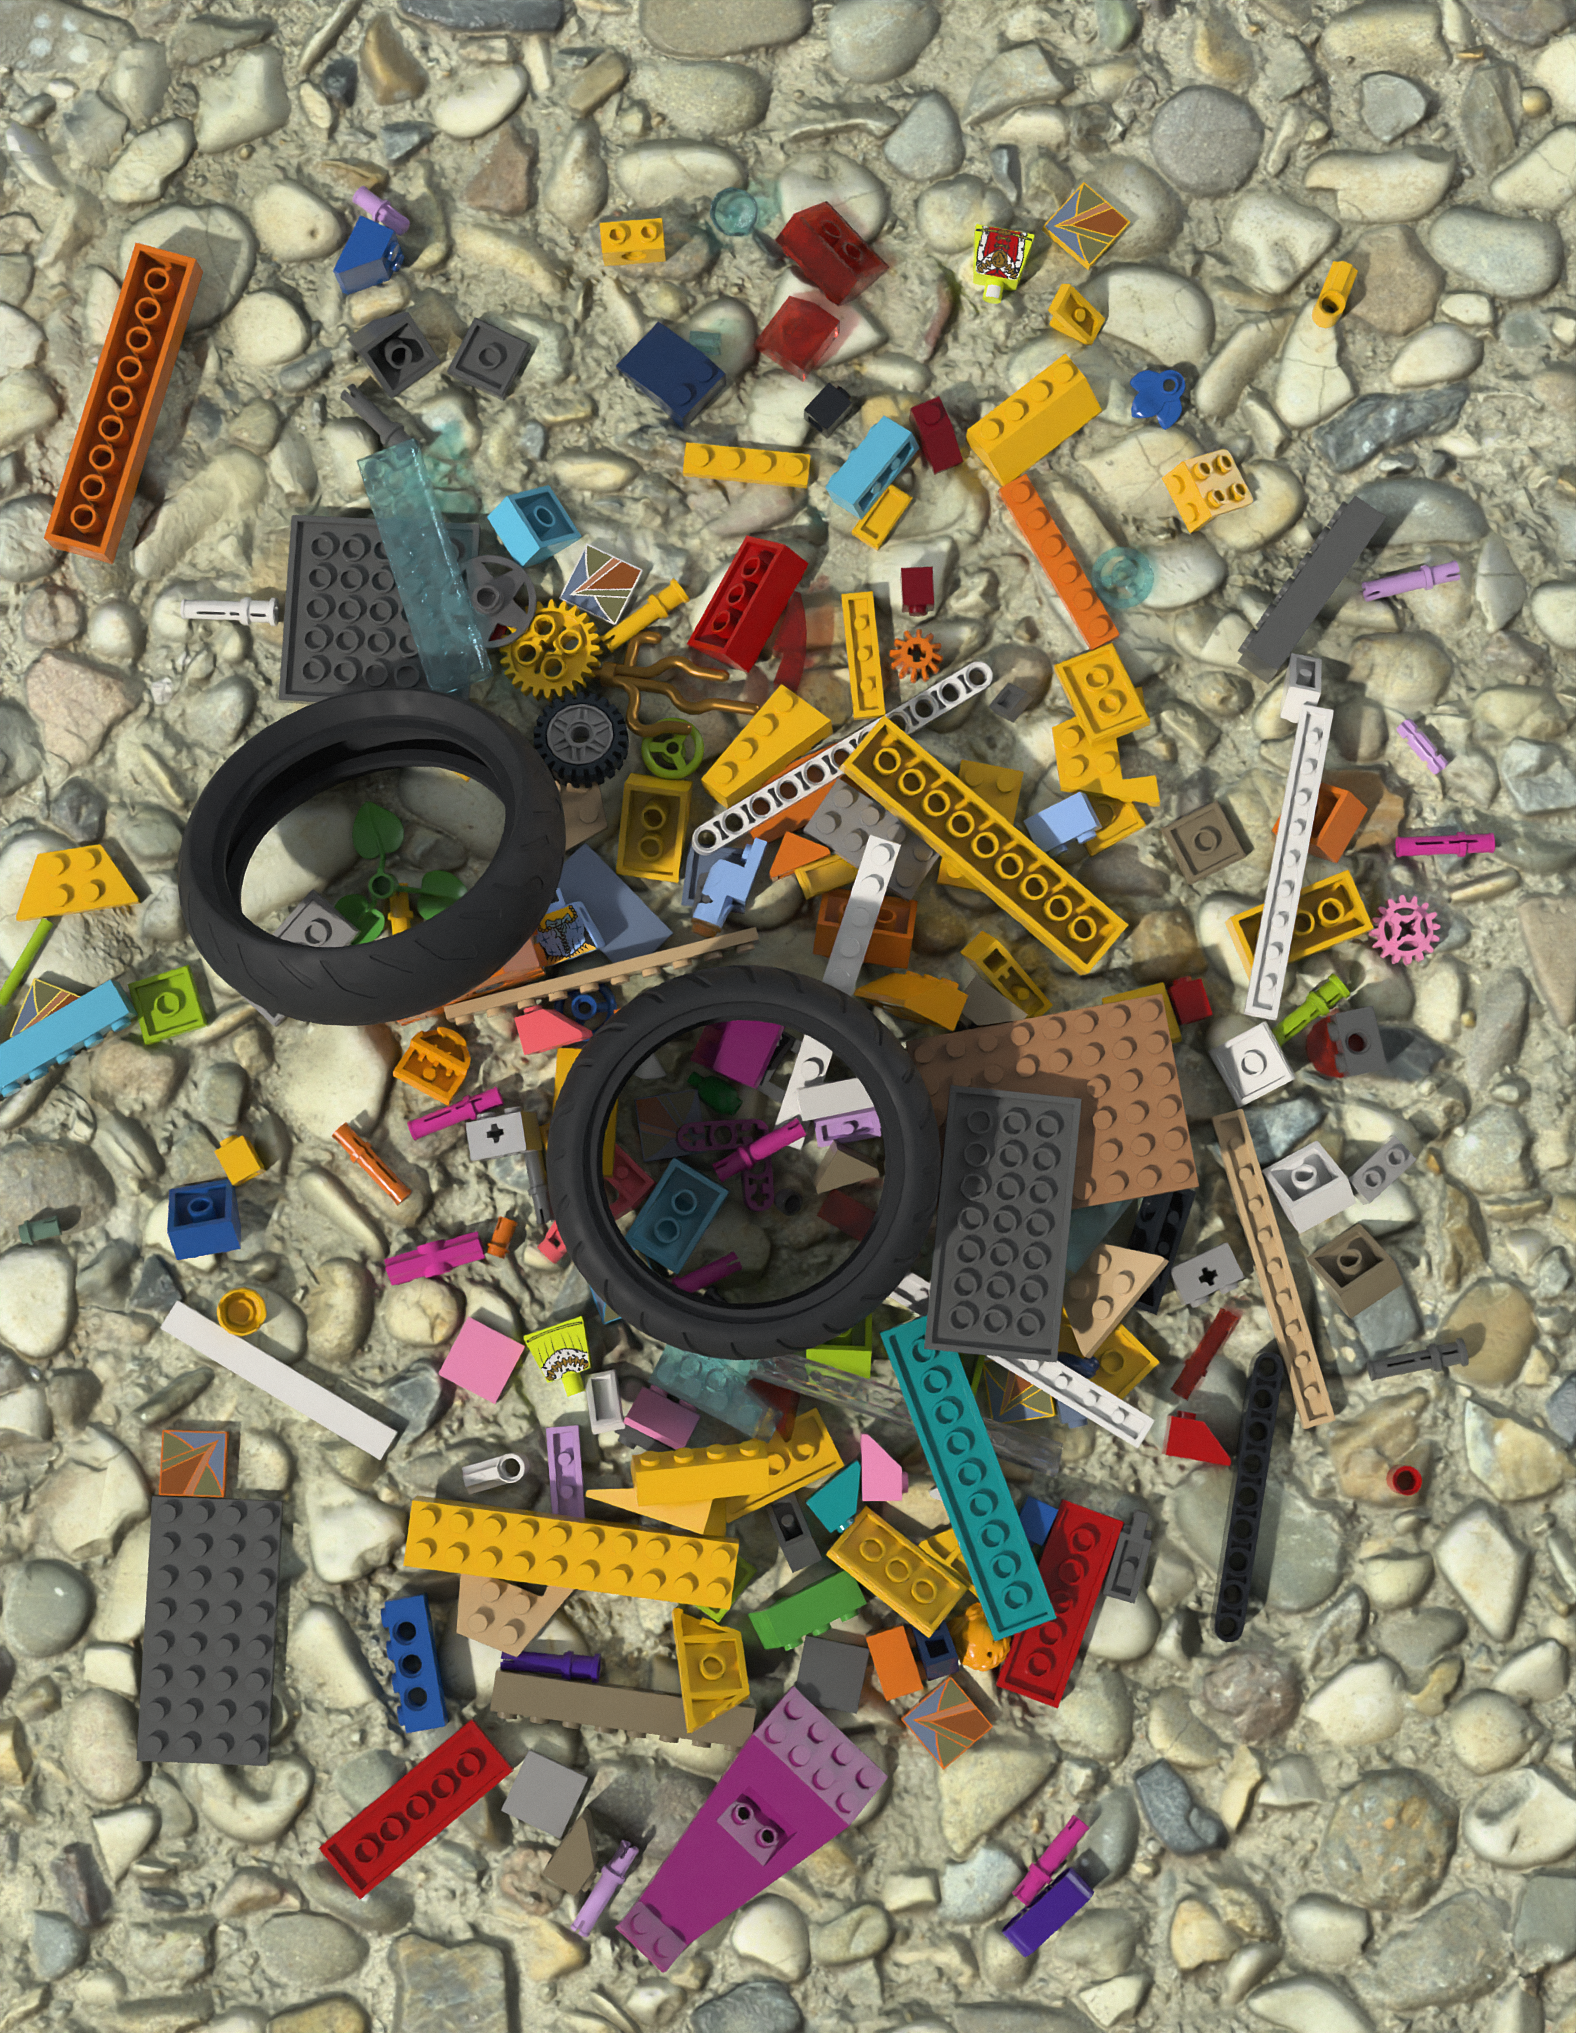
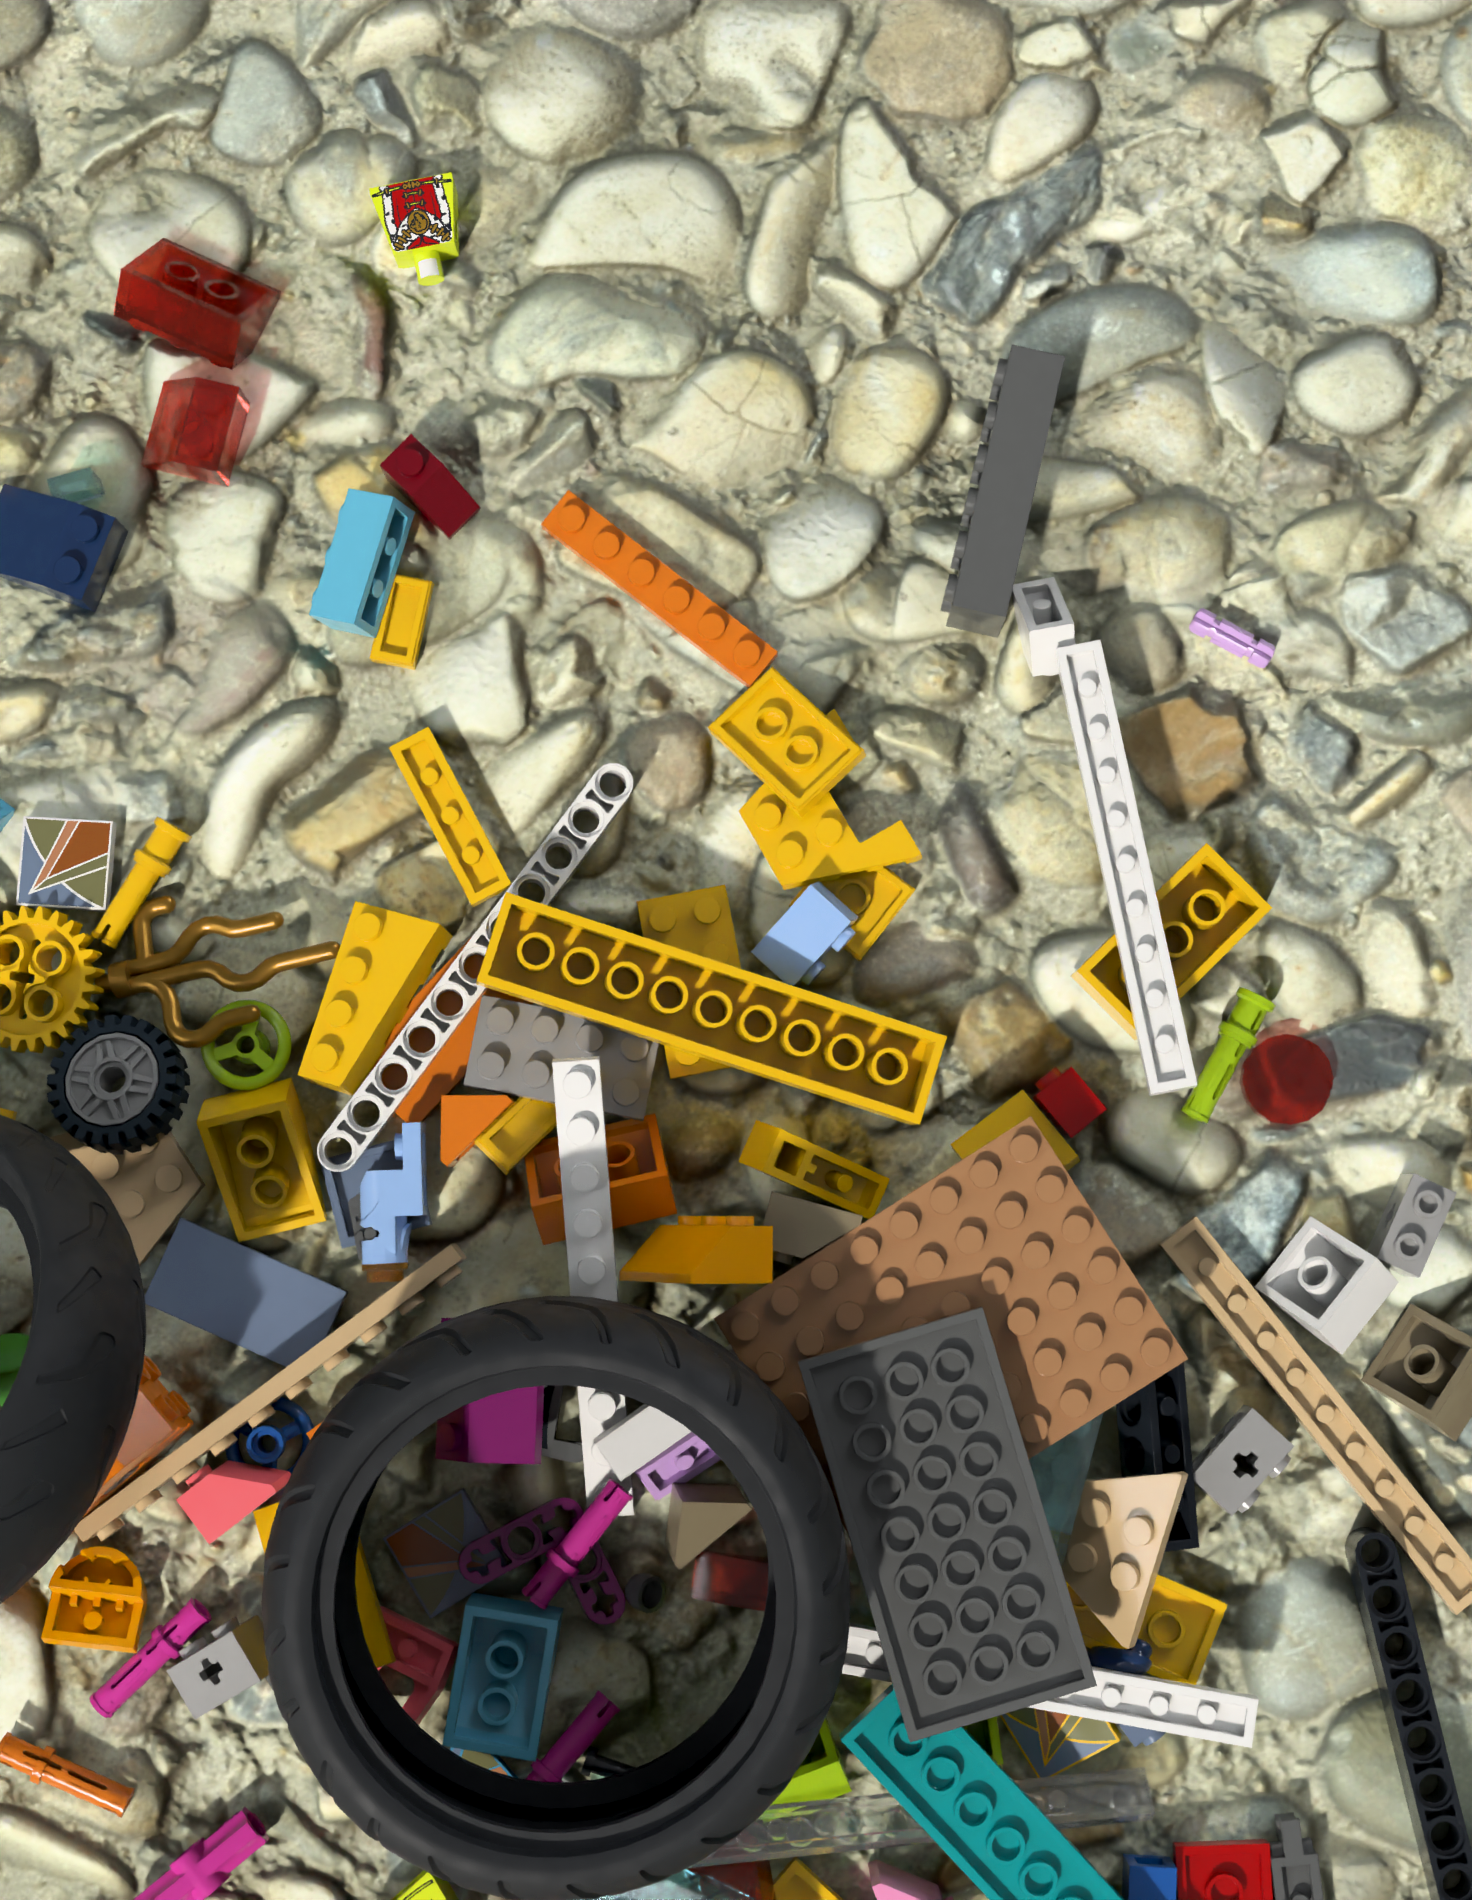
camera: 20 degrees left, 0 degrees up
orange pin [486,1216,518,1259] -> none
torso [536,888,606,968] -> none
white tile [633,1053,666,1080] -> none
yellow plate [683,442,811,488] -> none
red slope [687,535,809,673] -> none
green plant [687,1071,743,1116] -> none
clear light blue hair [710,187,760,238] -> none
clear red slope [772,591,807,696] -> none
black brick [804,382,852,439] -> none
orange gear [889,629,943,684] -> none
dark red brick [900,566,935,617] -> none
yellow slope [965,353,1102,486] -> none
dark grey plate [989,682,1033,723] -> none
tile [1042,182,1130,270] -> none
yellow slope [1048,283,1105,346] -> none
clear light blue piece [1091,547,1154,608] -> none
blue plate [1130,370,1186,430] -> none
dark tan tile [1160,800,1247,886] -> none
yellow bracket [1162,449,1253,533] -> none
red slope [1162,1410,1231,1466] -> none
clear red pin [1169,1308,1238,1401] -> none
white tile [1208,1021,1297,1108] -> none
orange slope [1271,783,1368,863] -> none
yellow piece [1312,261,1358,328] -> none
dark grey brick [1327,1006,1388,1079] -> none
lavender pin [1362,560,1460,602] -> none
bright pink gear [1369,895,1441,965] -> none
dark pink pin [1395,831,1495,857] -> none

